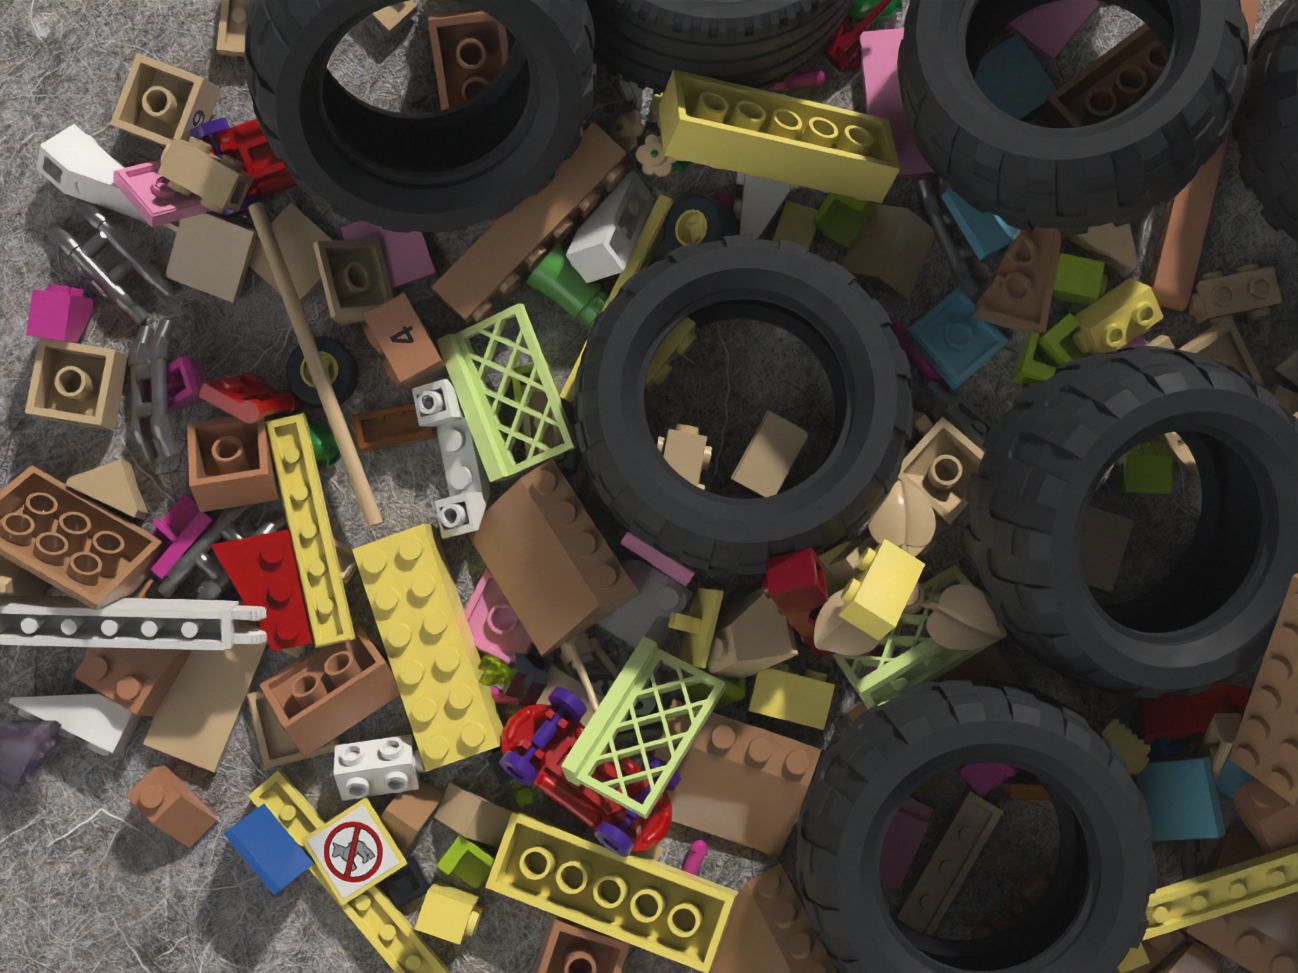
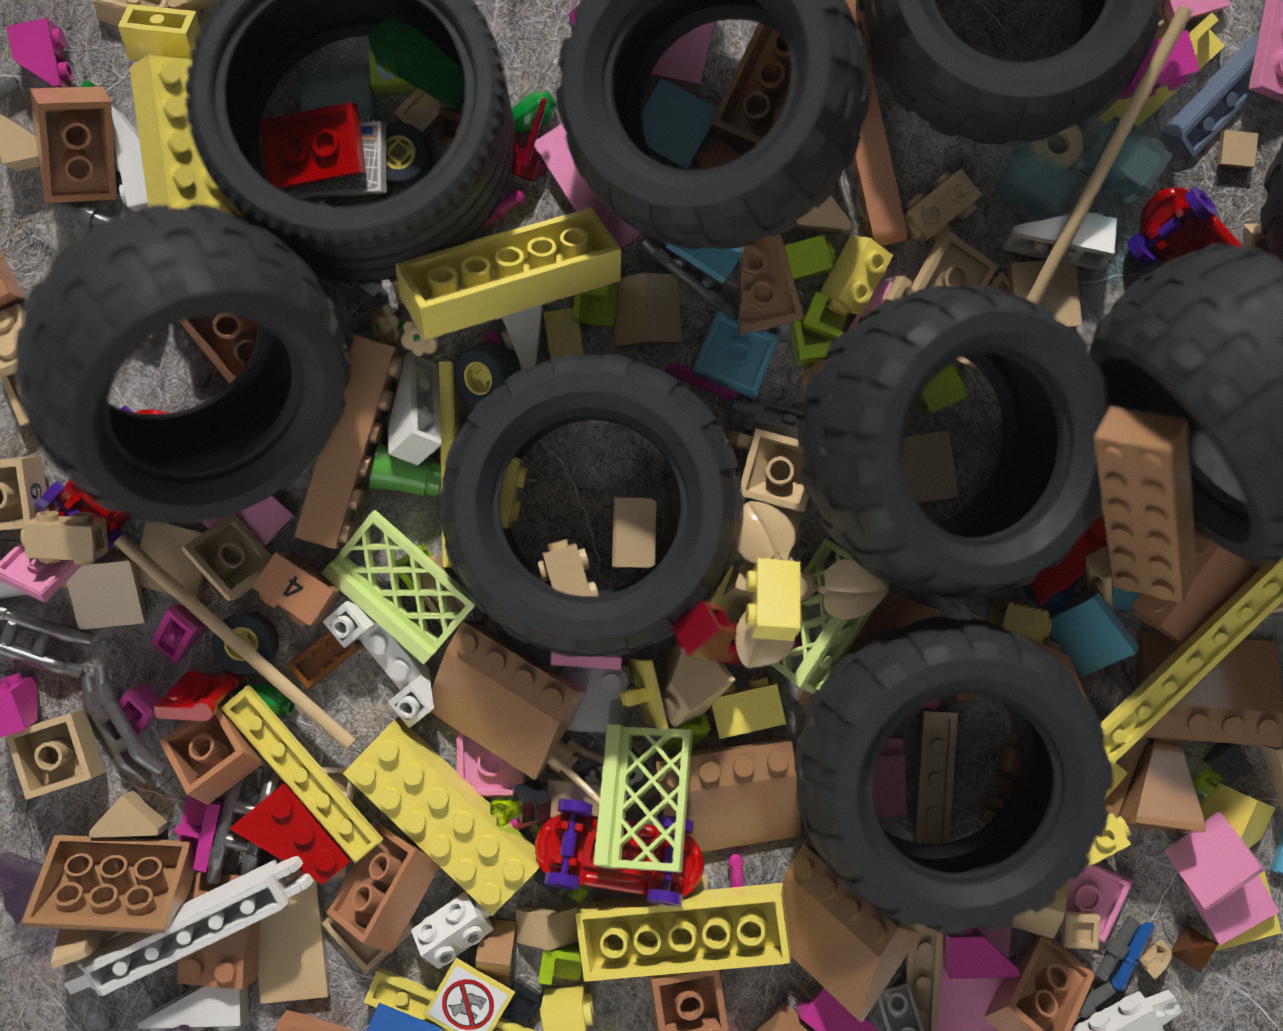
camera: 30 degrees left, 5 degrees up
none -> dark pink slope [151,604,208,664]

